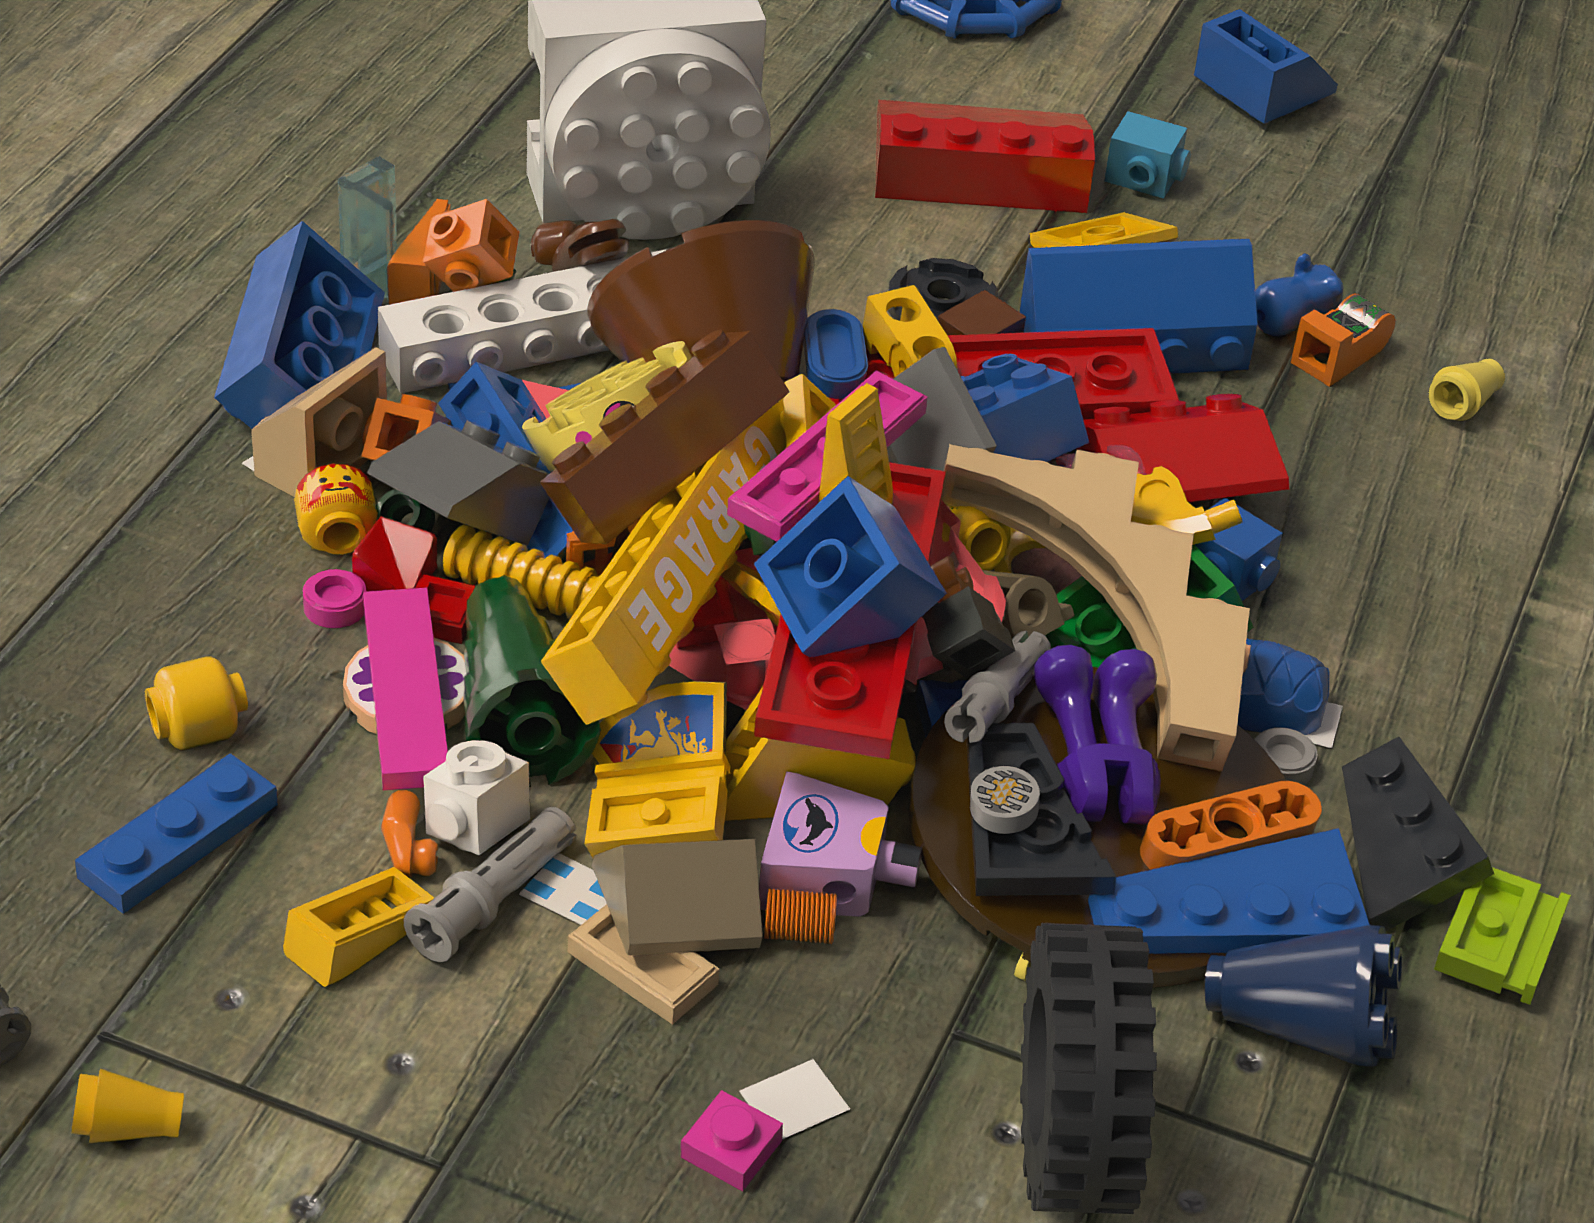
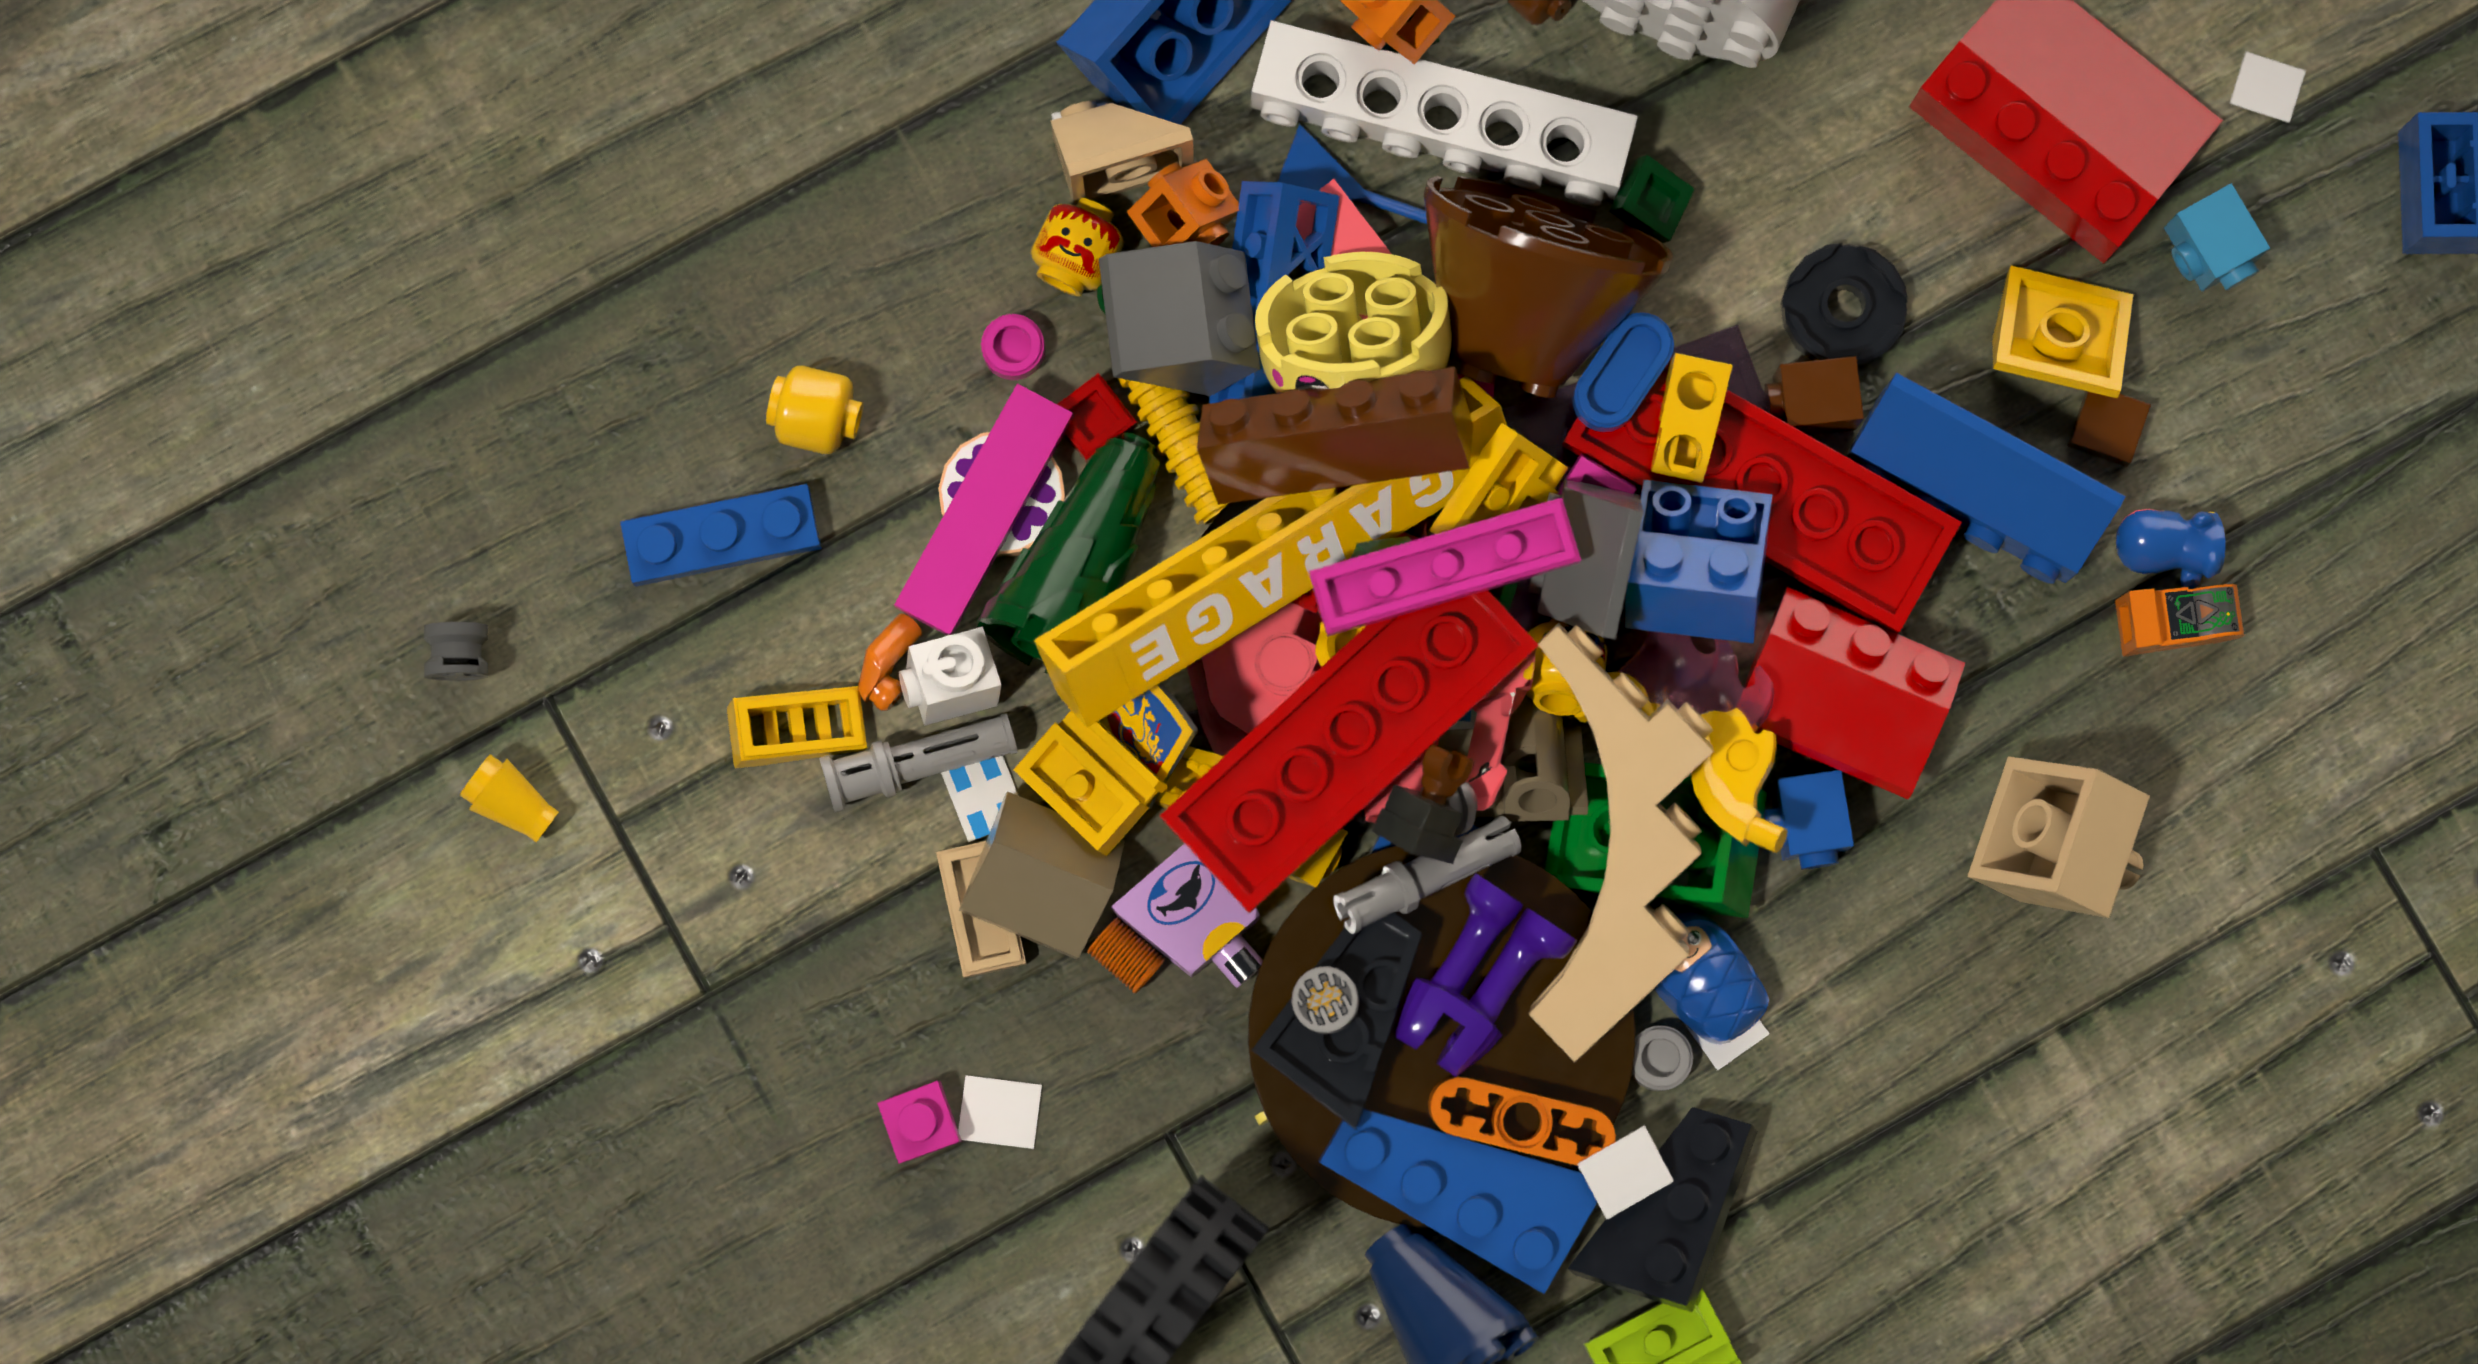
camera: 40 degrees right, 40 degrees up
red slope [352,516,437,592] -> none
reddish brown arm [552,219,629,272] -> none
blue slope [754,476,947,658] -> none
yellow slope [818,383,893,504] -> none
light yellow cone [1429,359,1505,421] -> none
none -> white sticker [1577,1125,1674,1219]
none -> tan brick [1967,756,2150,918]
none -> white sticker [2230,52,2305,123]

